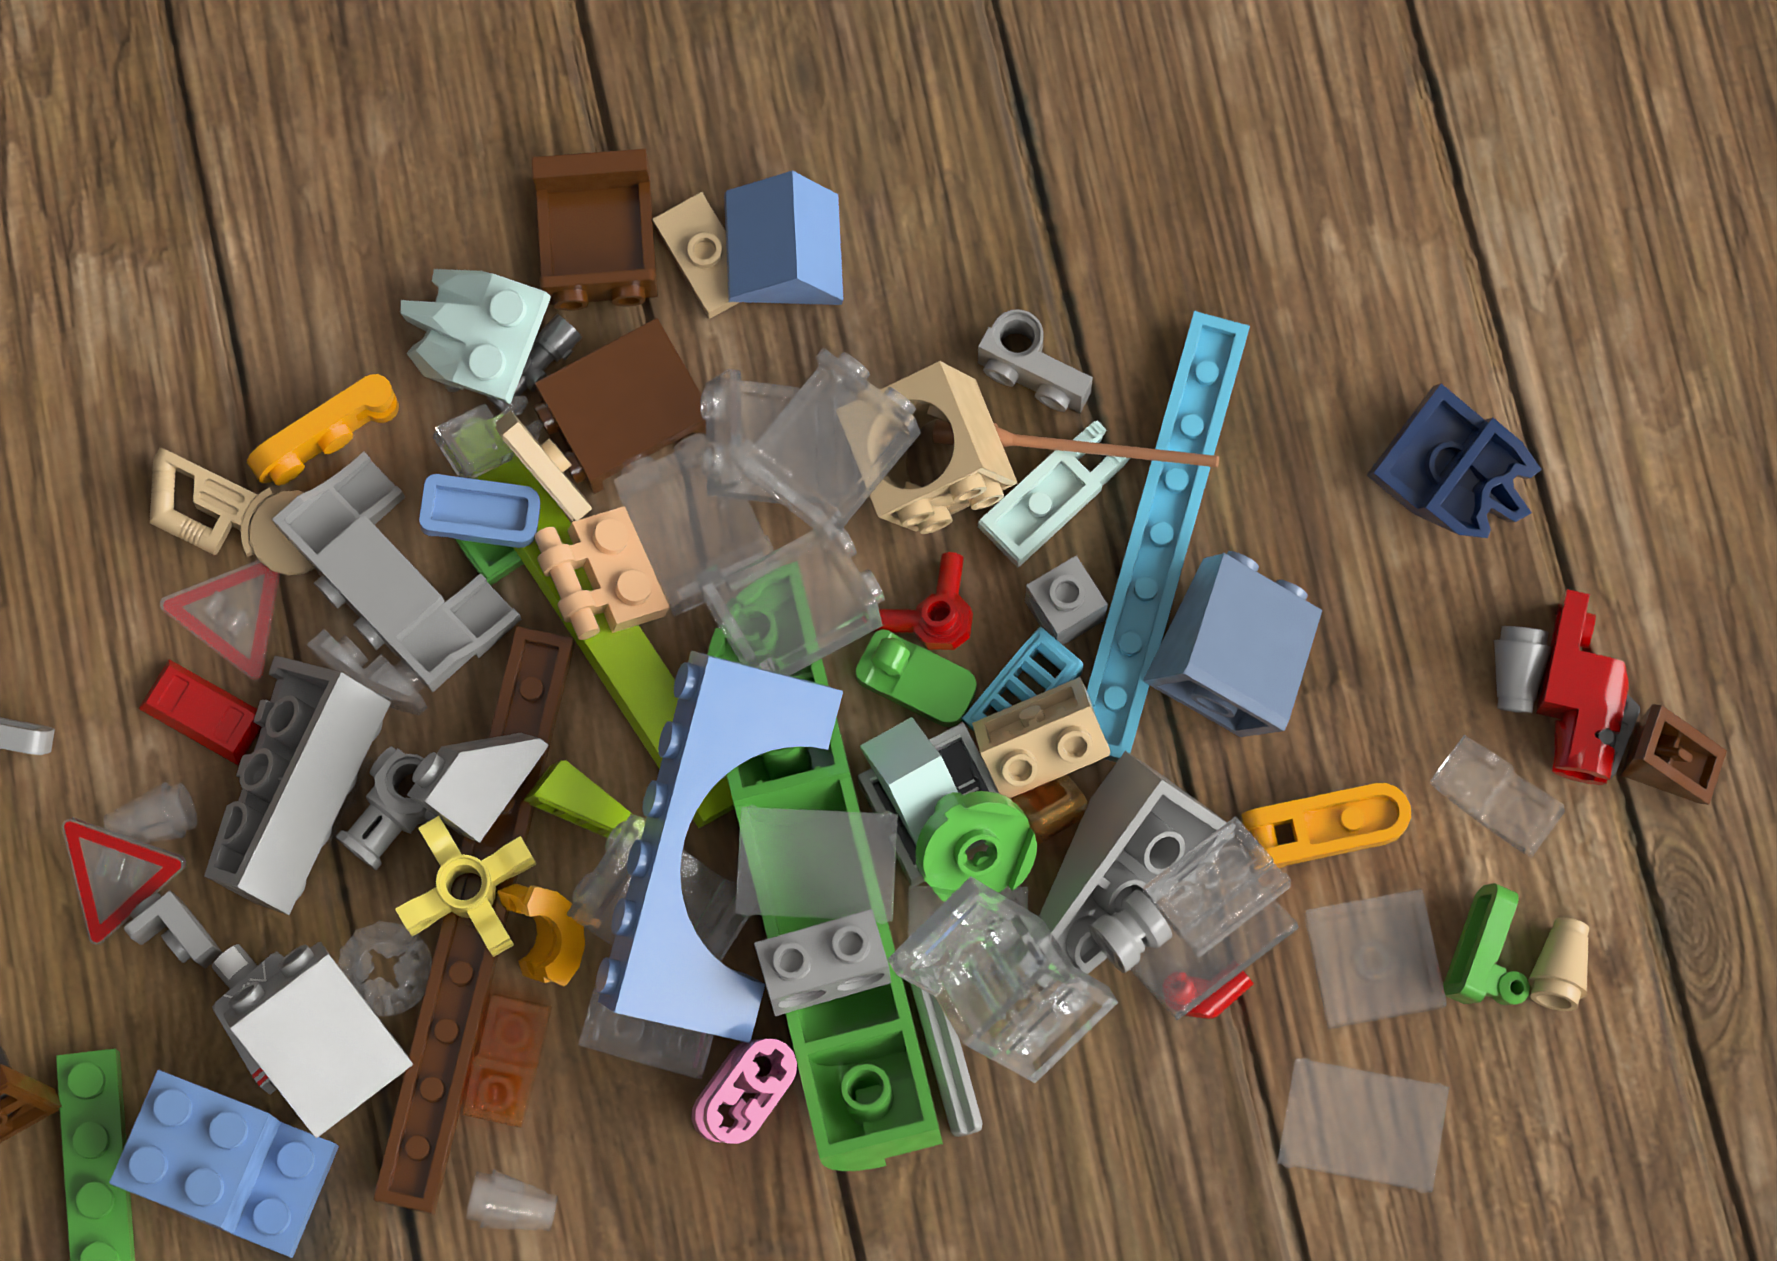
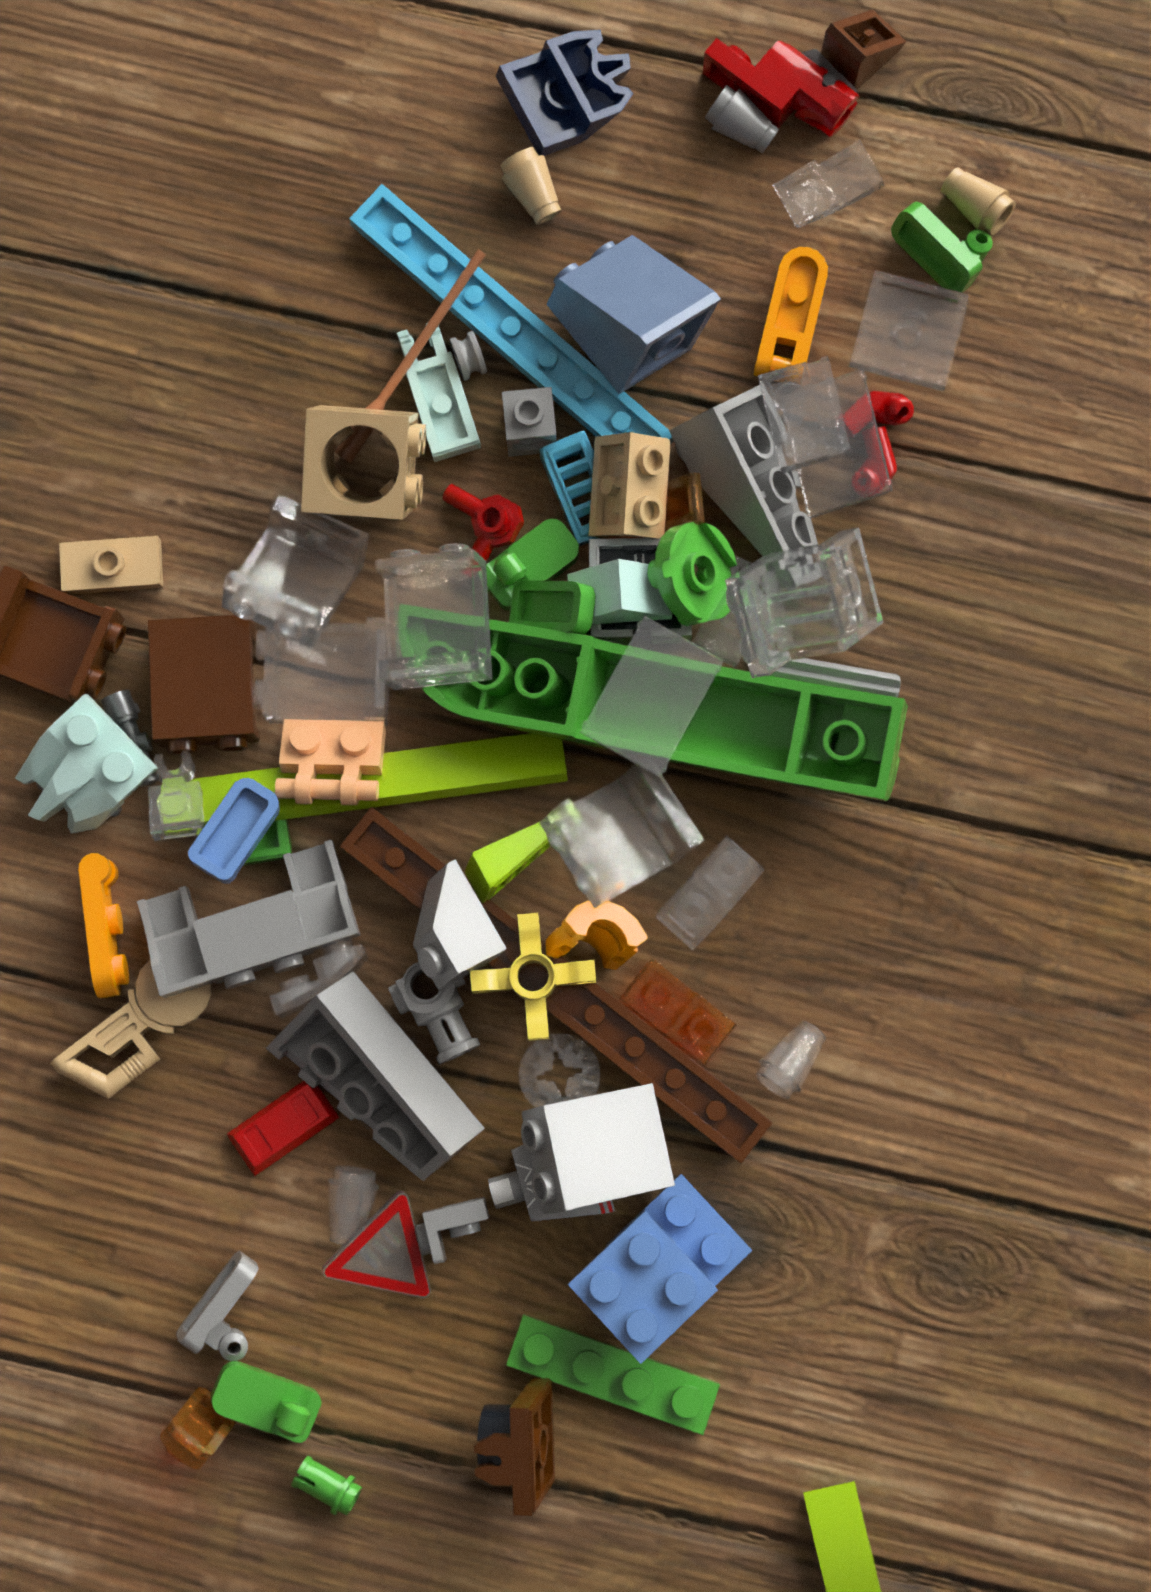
camera: 65 degrees left, 5 degrees up
clear piece [160,560,280,680] -> none
tan plate [495,410,592,522] -> none
arch [596,651,843,1043] -> none
bright pink connector [692,1039,797,1144] -> none
medium blue slope [724,171,843,305] -> none
clear panel [732,348,921,542] -> none
light grey brick [754,909,891,1016] -> none
light grey plate [978,310,1093,413] -> none
light grey wheel [1089,890,1173,973] -> none
clear piece [1277,1057,1449,1193] -> none
none -> light grey bush [449,331,487,381]
none -> tan cone [500,147,562,225]
none -> bright green piece [509,580,596,635]
none -> red arm [838,391,914,439]

